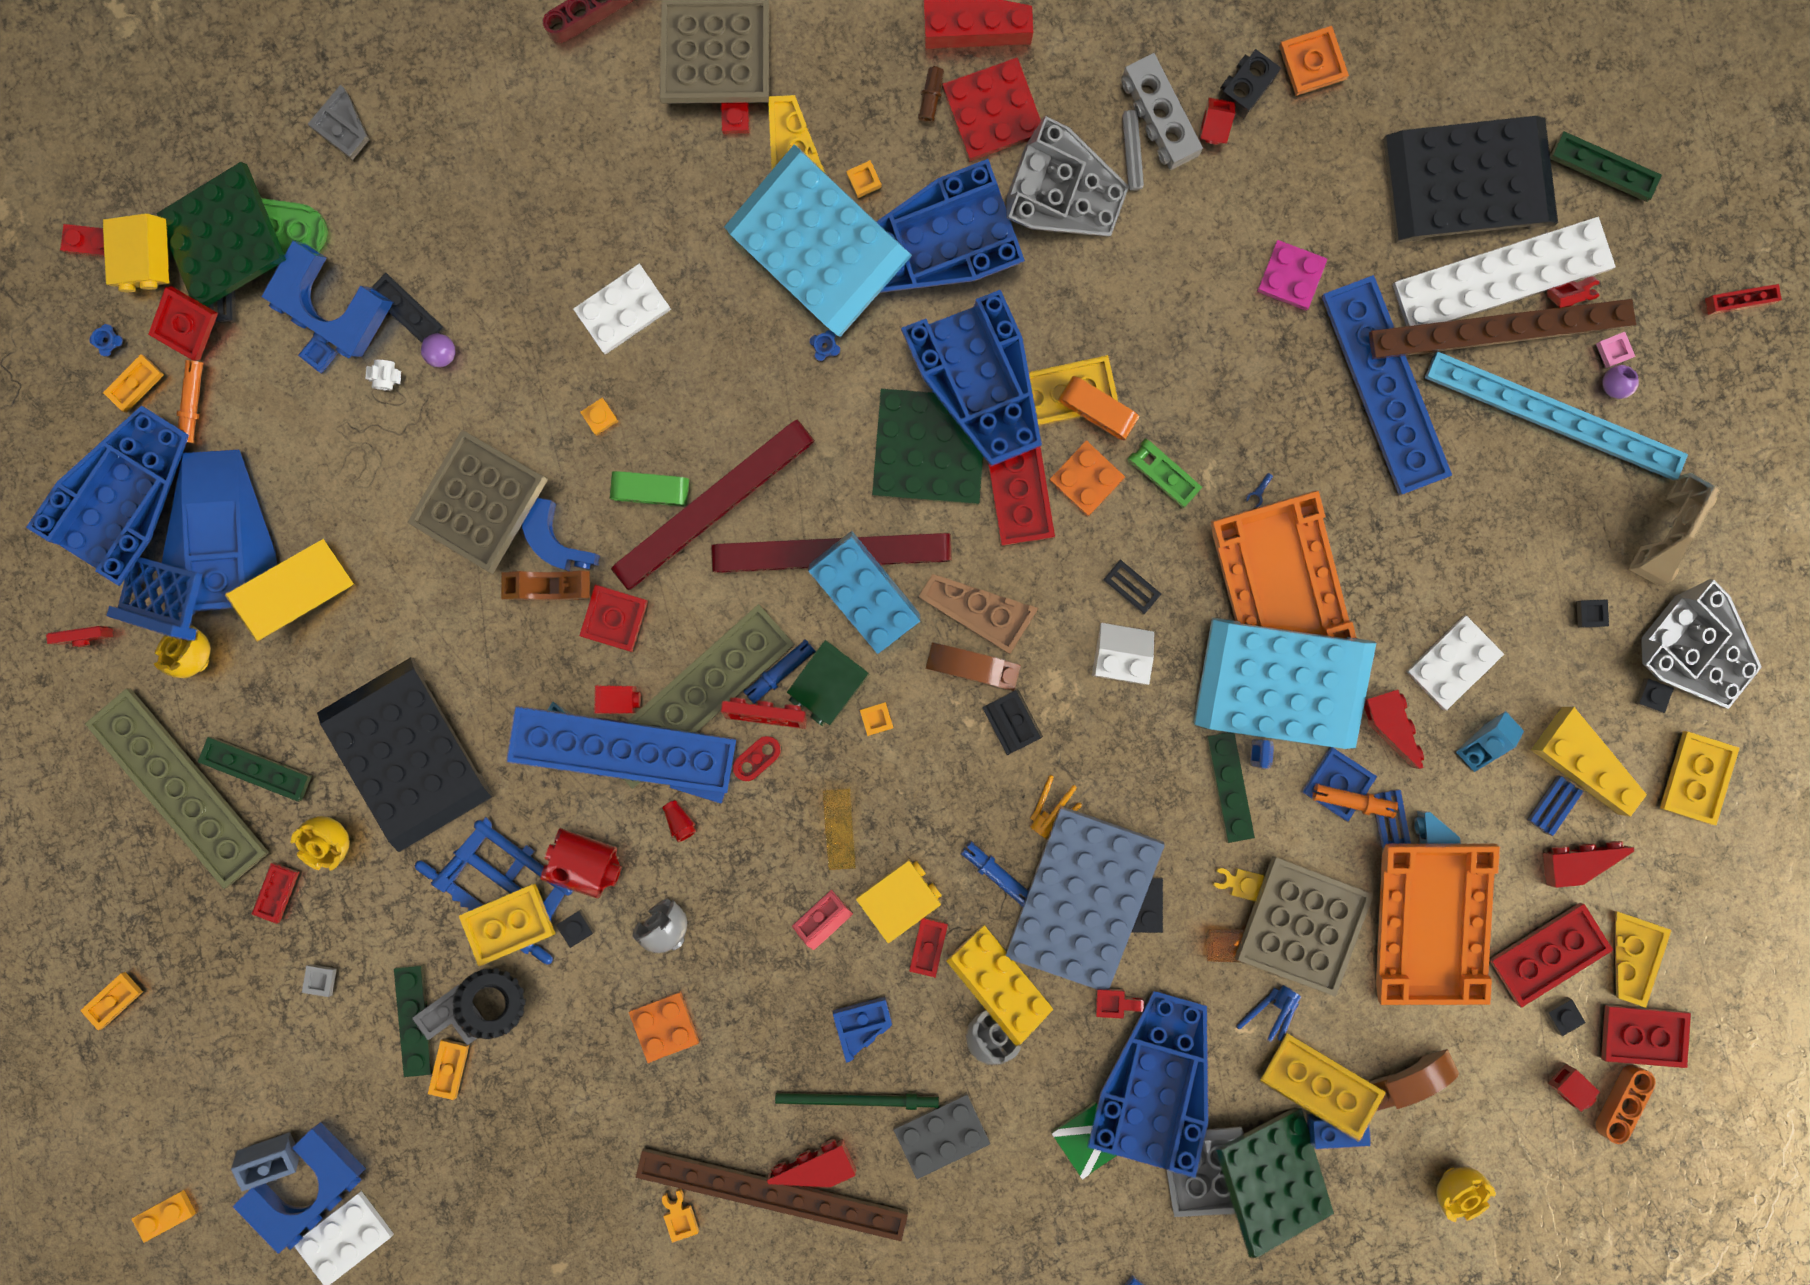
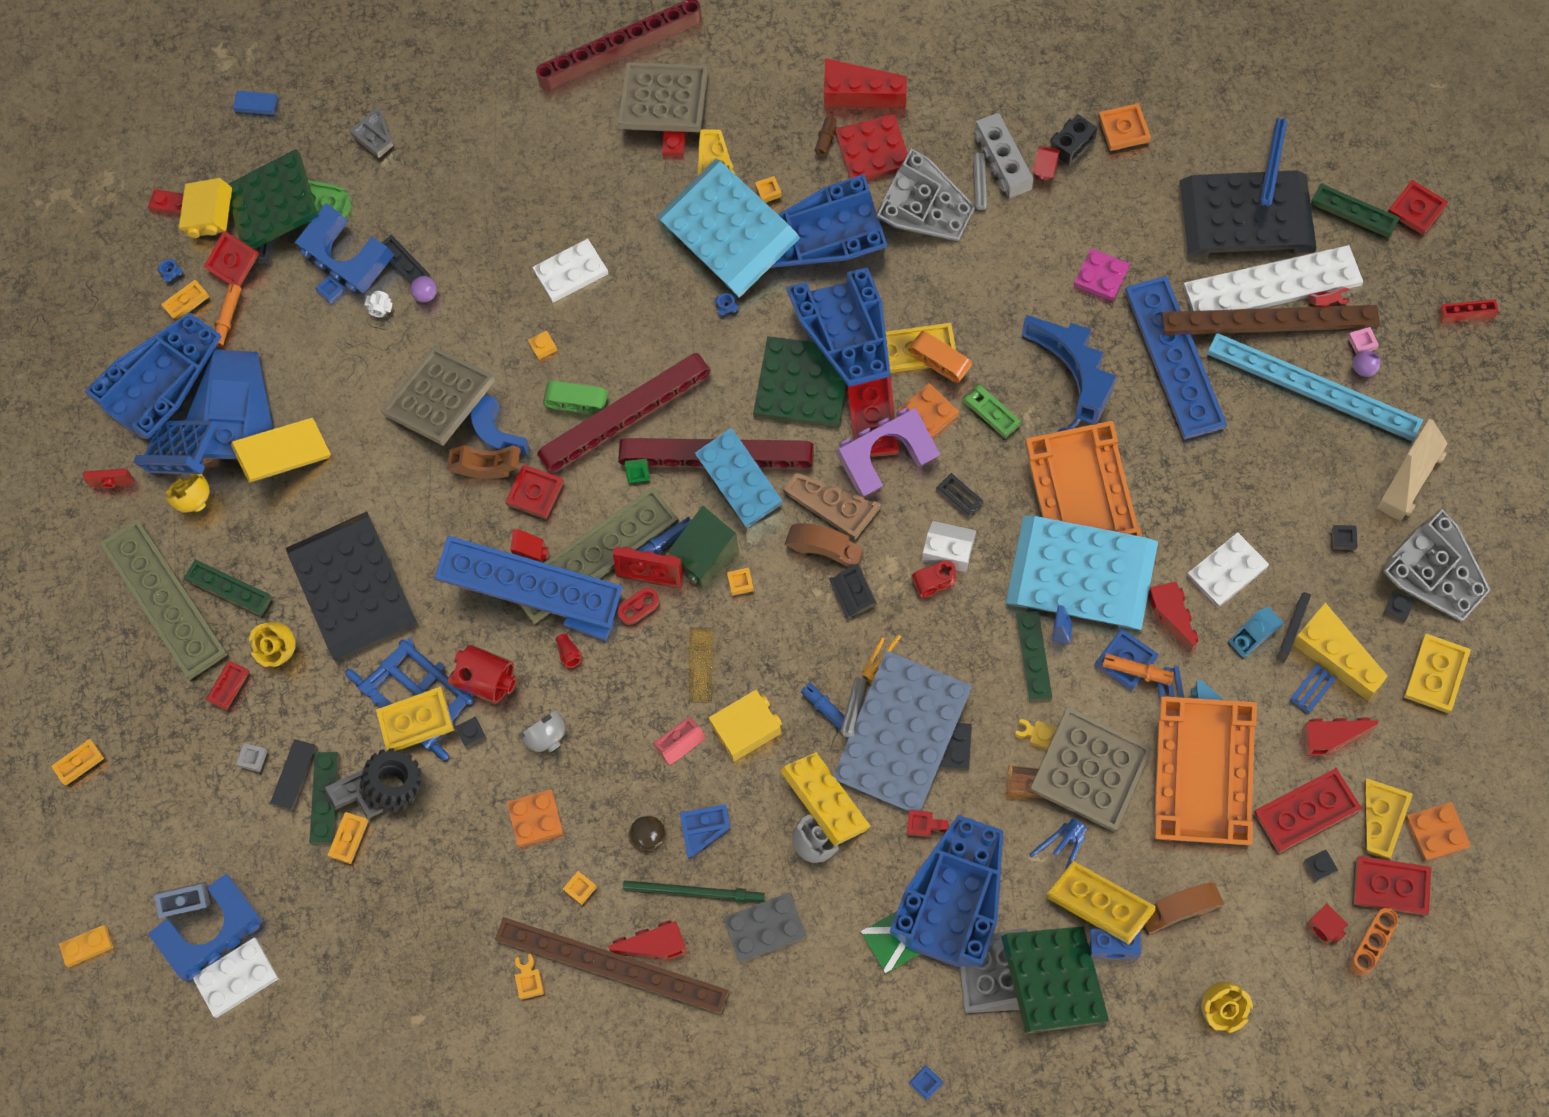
camera: 10 degrees right, 20 degrees down
red plate [909,918,948,978] -> none
none -> blue tile [233,91,278,115]
none -> black tile [270,739,317,811]
none -> light orange plate [563,871,597,905]
none -> green tile [625,459,650,483]
none -> dark brown hair [628,816,666,851]
none -> medium lavender arch [835,407,941,497]
none -> light grey axle [841,677,867,738]
none -> red piece [911,561,956,597]
none -> blue arch [1022,315,1116,425]
none -> blue axle [1260,118,1287,206]
none -> black tile [1277,592,1311,662]
none -> red plate [1388,180,1449,235]
none -> orange plate [1405,802,1471,862]

